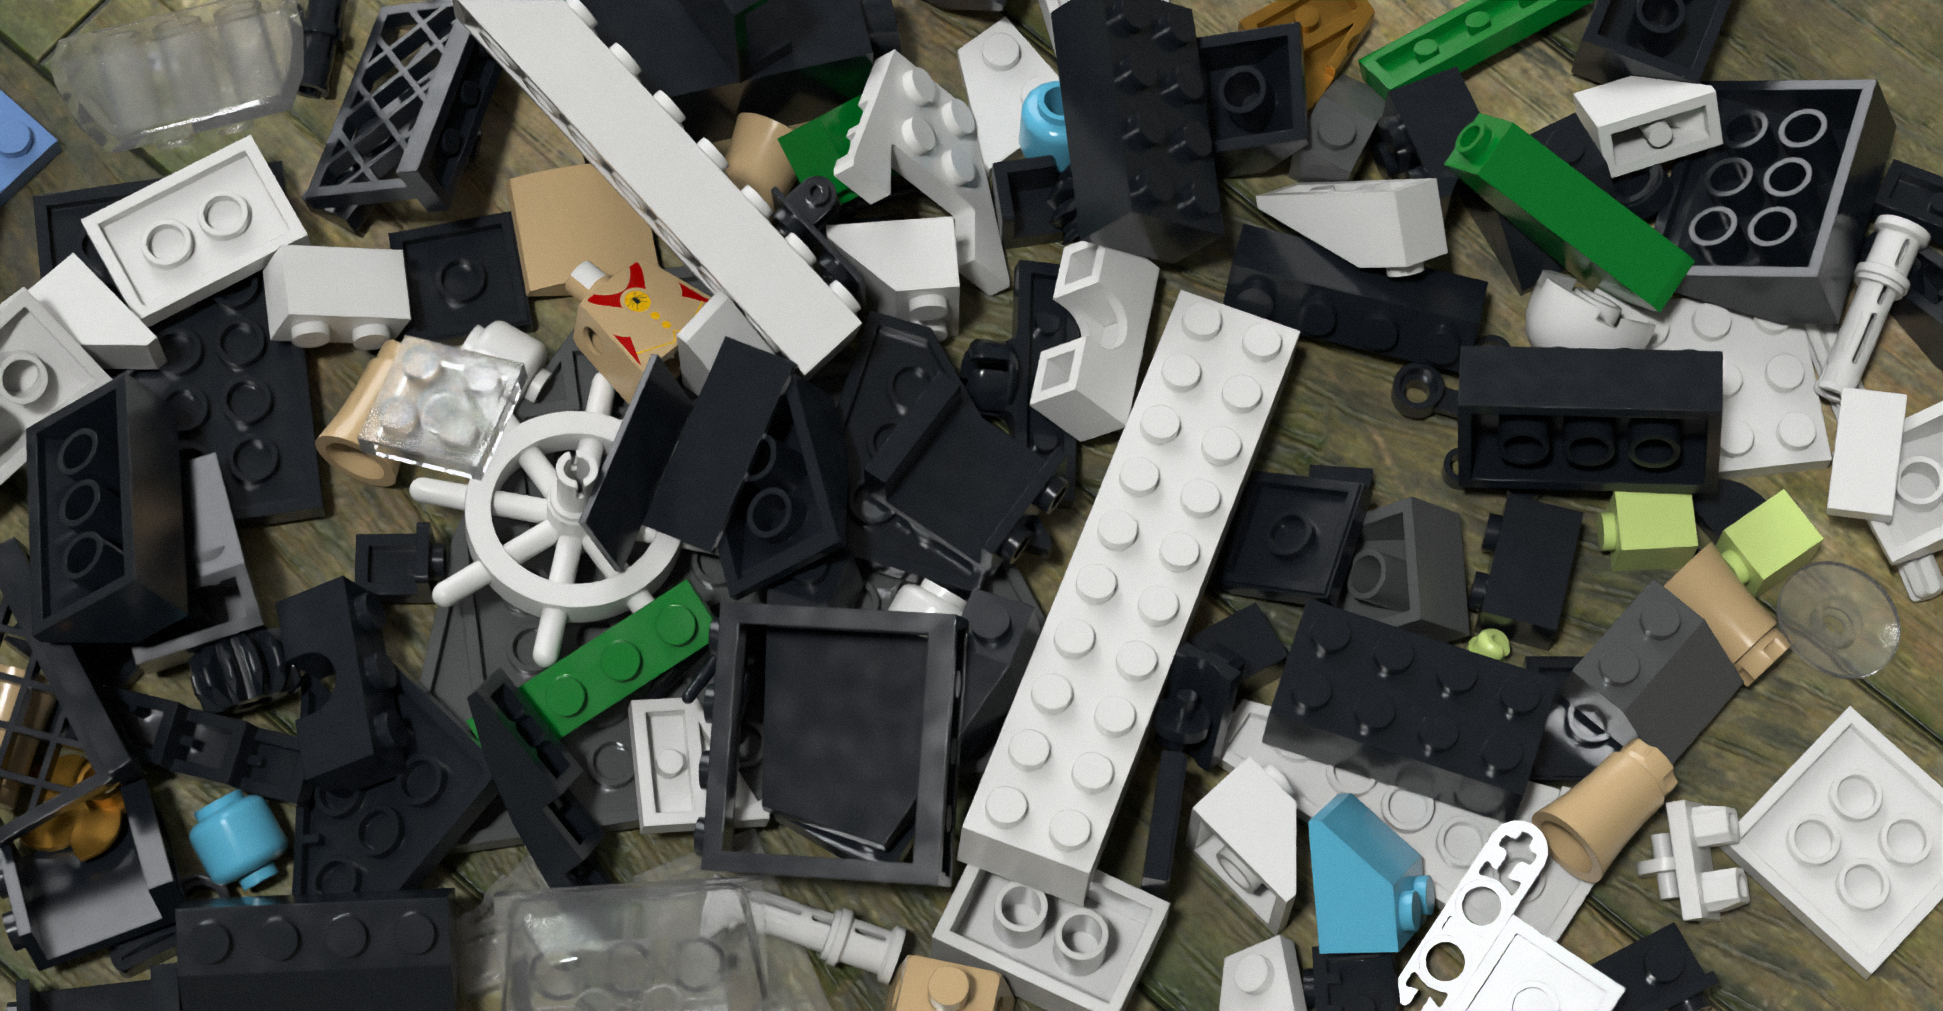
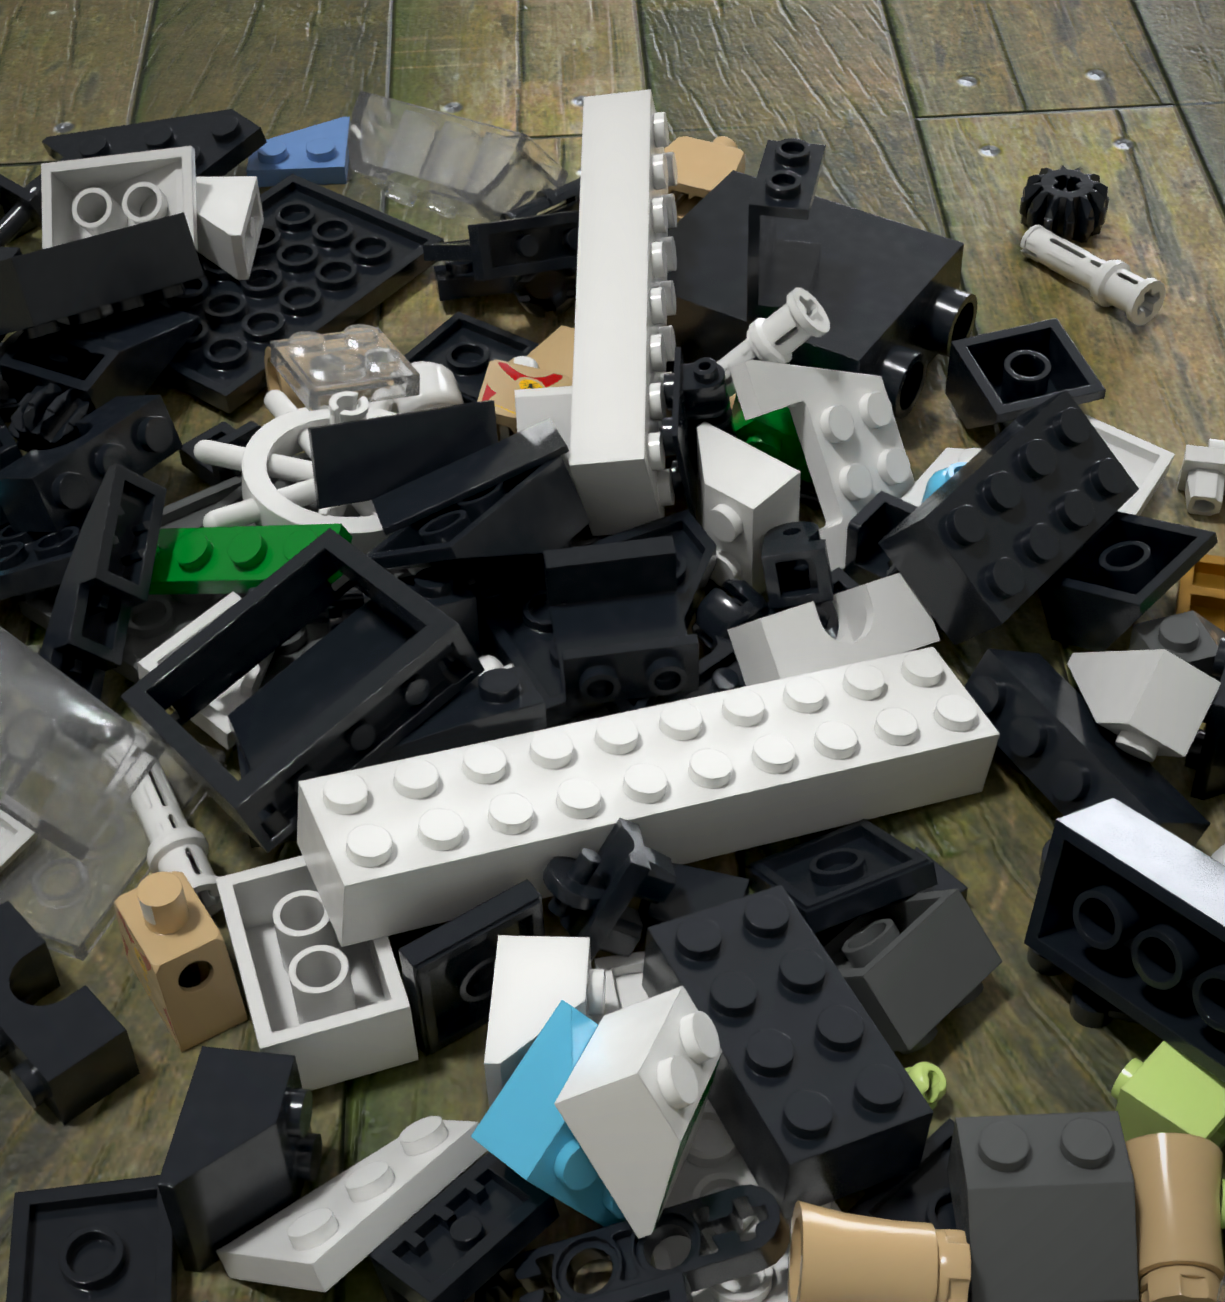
camera: 50 degrees right, 25 degrees down
white plate [81,135,311,327] -> none
white brick [263,244,411,350] -> none
black brick [1467,494,1584,651] -> none
none -> white slope [554,985,722,1239]
none -> white pin [671,287,830,411]
none -> black leg [761,521,834,609]

